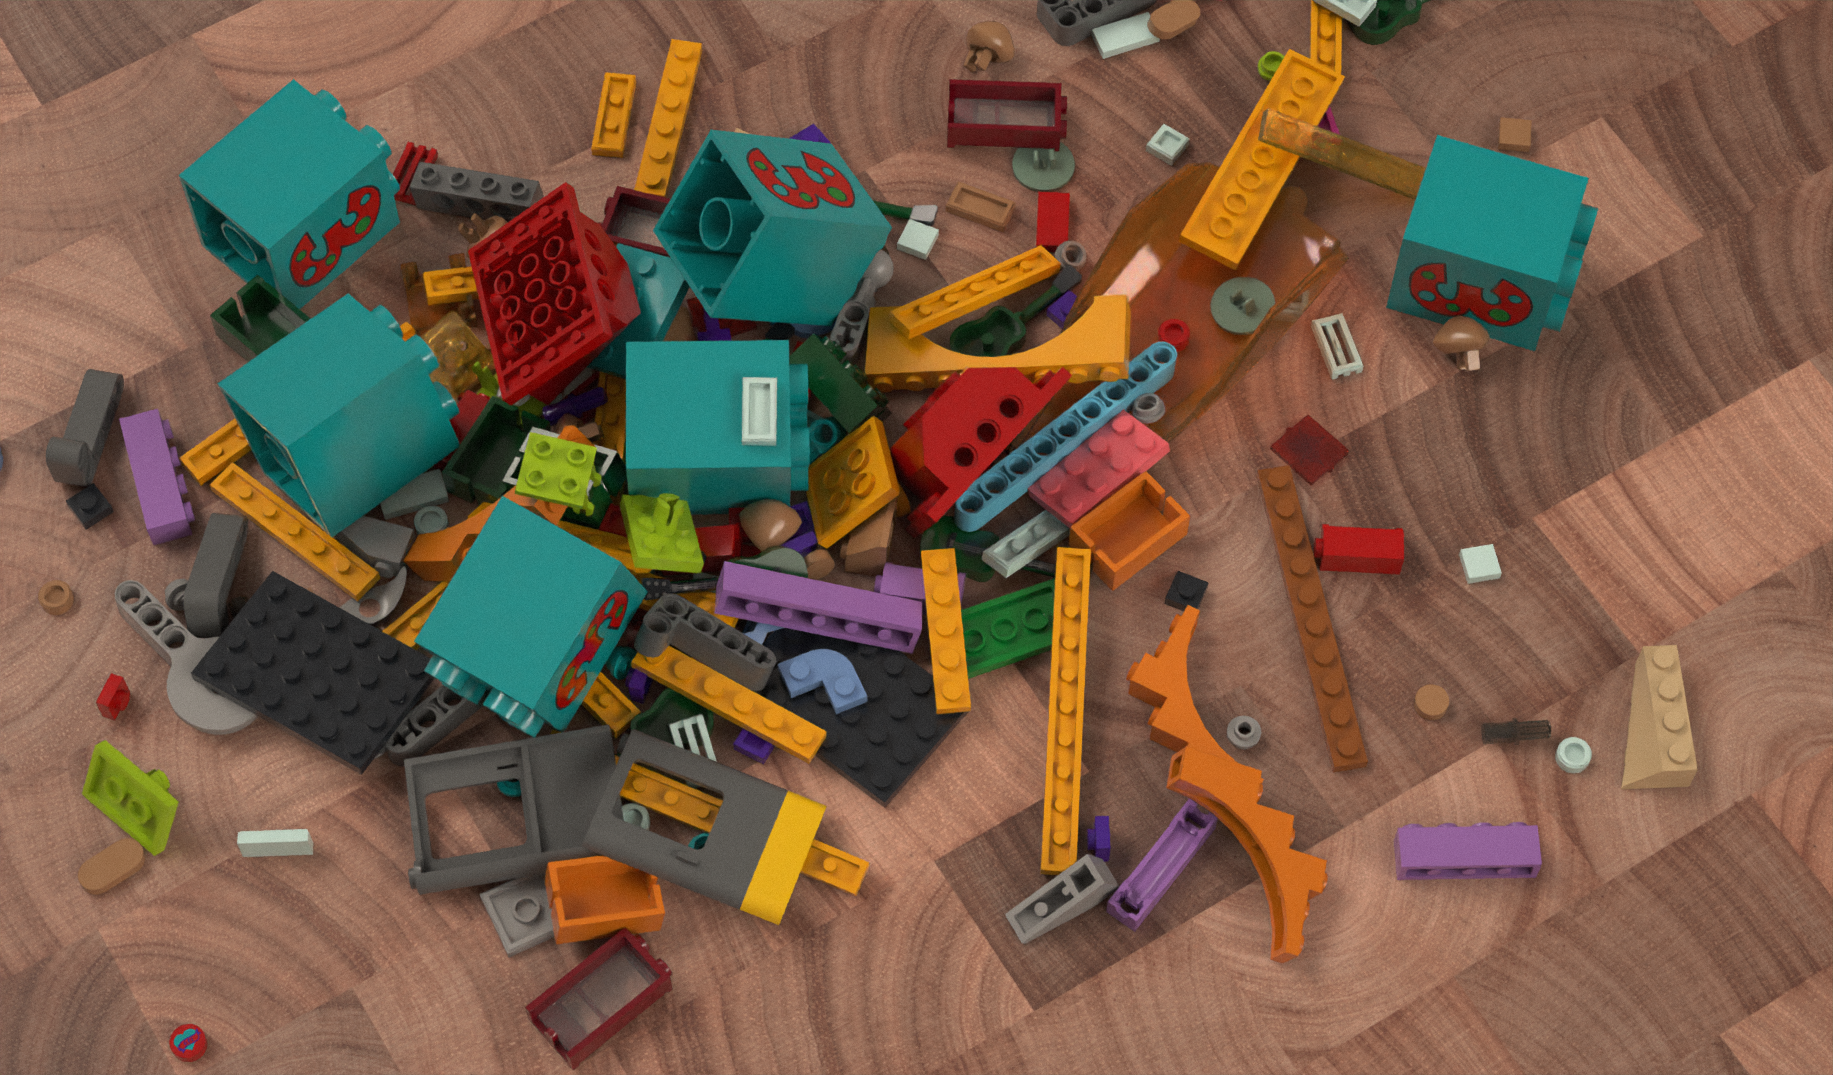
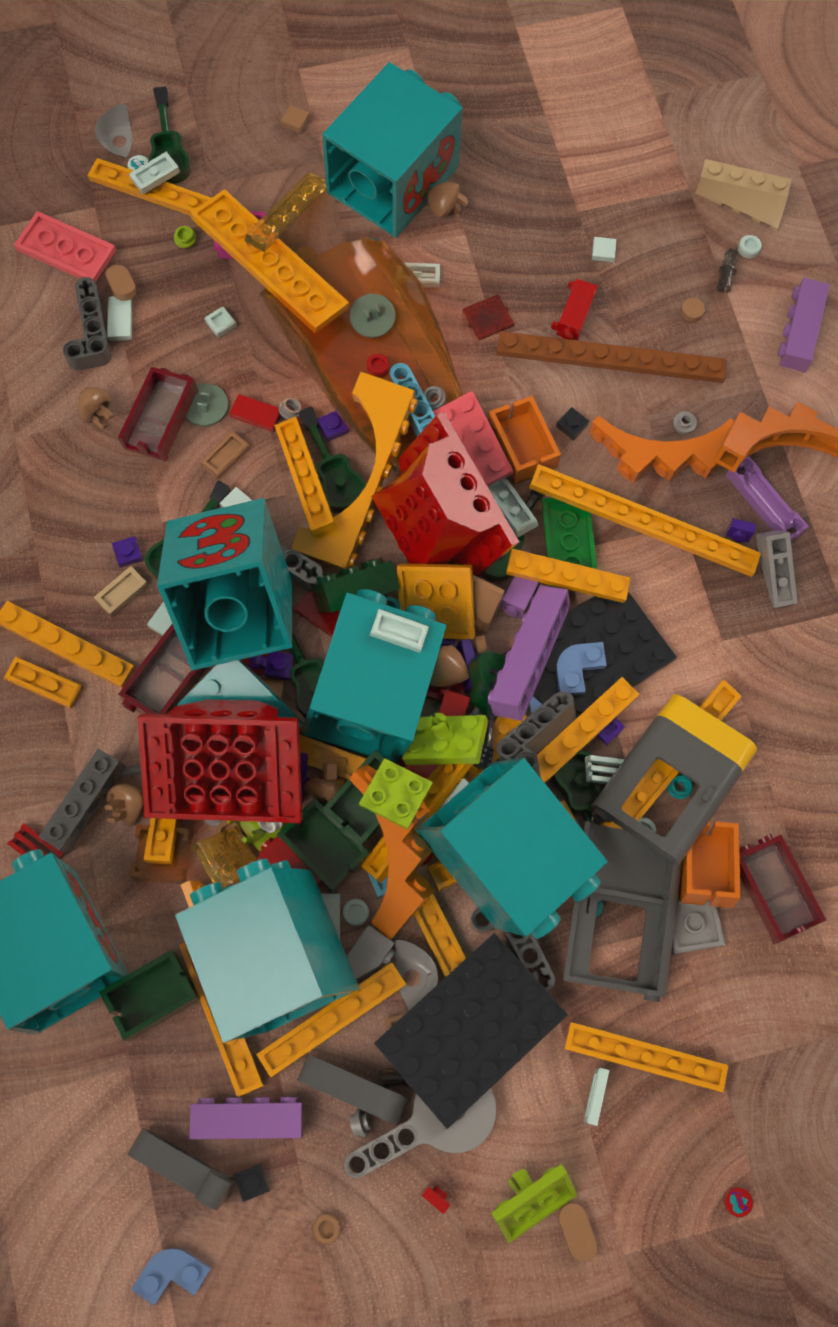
camera: 75 degrees left, 10 degrees up
none -> light orange plate [564,1022,728,1093]

